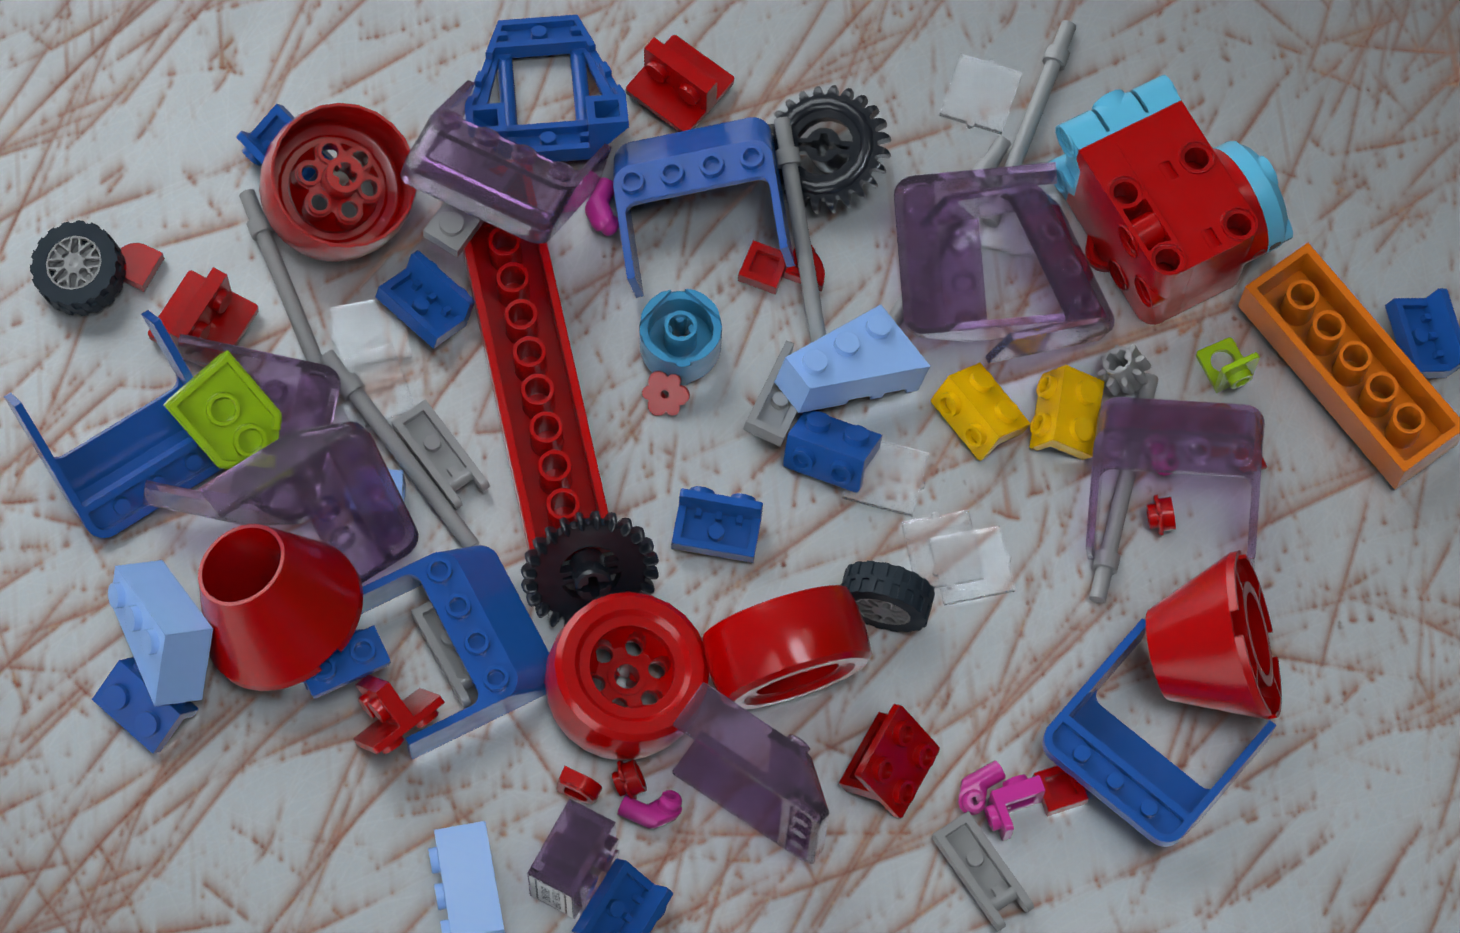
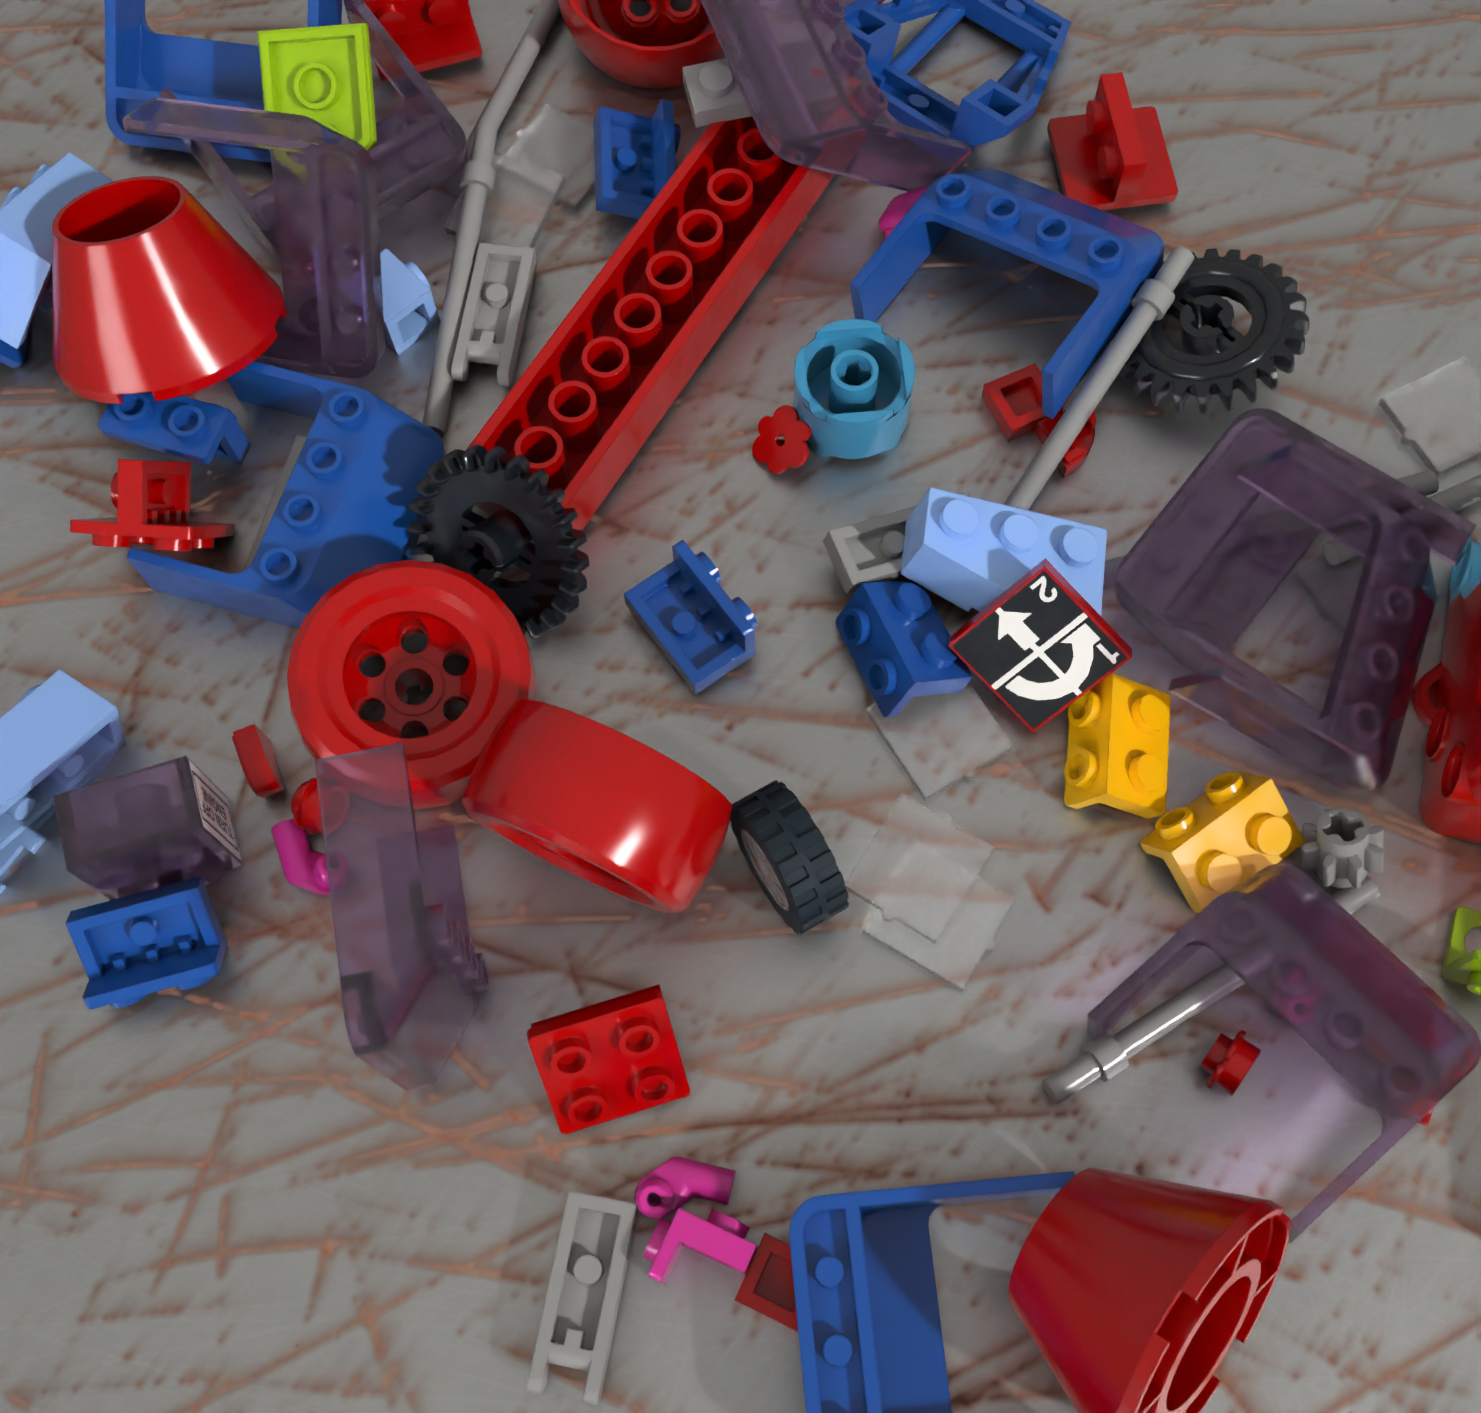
camera: 50 degrees right, 0 degrees up
none -> tile [948,558,1132,733]

